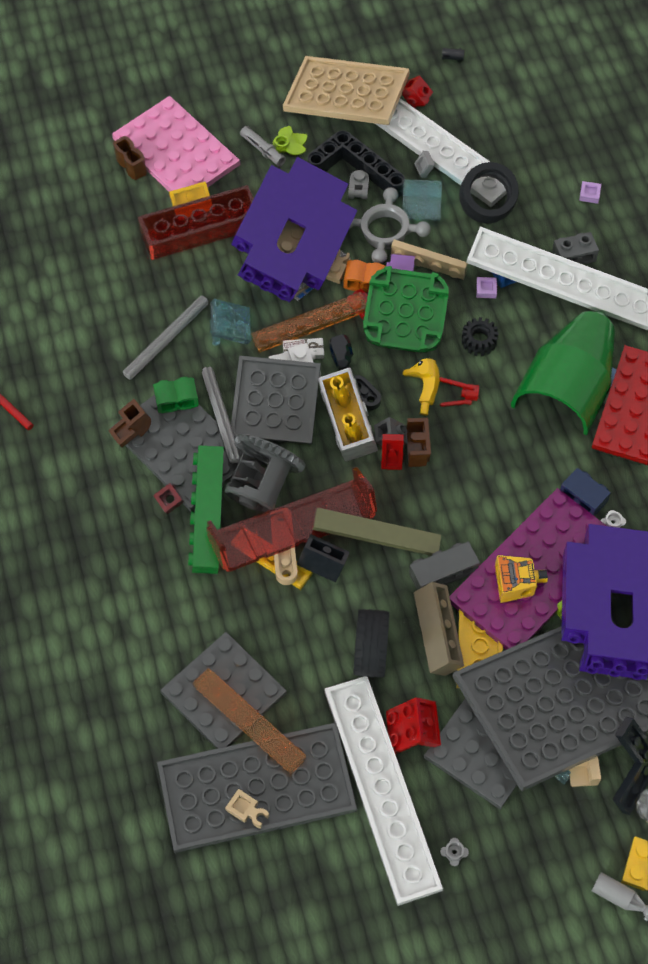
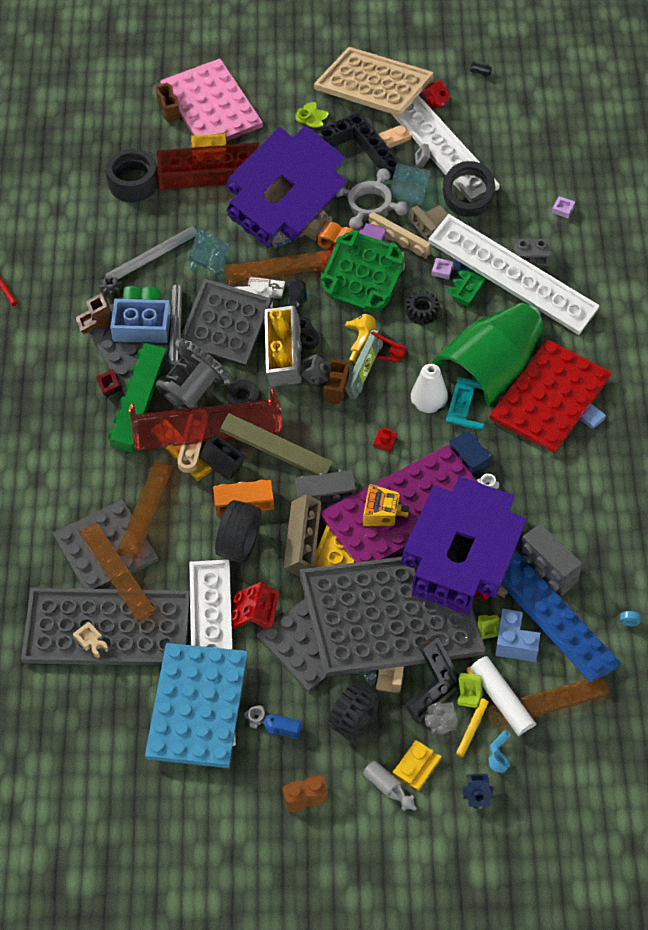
camera: 15 degrees right, 5 degrees down
light grey pin [240,126,286,167] -> none
light grey plate [348,170,369,200] -> none
red plate [381,434,404,470] -> none
none -> dark grey gear [99,276,122,298]
none -> black tyre [106,148,158,202]
none -> medium blue brick [110,299,171,343]
none -> clear orange plate [118,461,173,559]
none -> dark azure plate [145,643,248,768]
none -> orange brick [213,480,274,516]
none -> black tyre [227,379,260,411]
none -> blue piece [264,714,302,739]
none -> dark orange brick [282,775,328,812]
none -> black tyre [328,682,379,740]
none -> sand green plate [345,330,383,400]
none -> red tile [373,427,398,452]
none -> light nougat plate [378,124,412,148]
none -> dark tan bracket [411,206,448,241]
none -> white cone [411,364,448,413]
none -> teal plate [446,377,484,431]
none -> green plate [447,270,486,307]

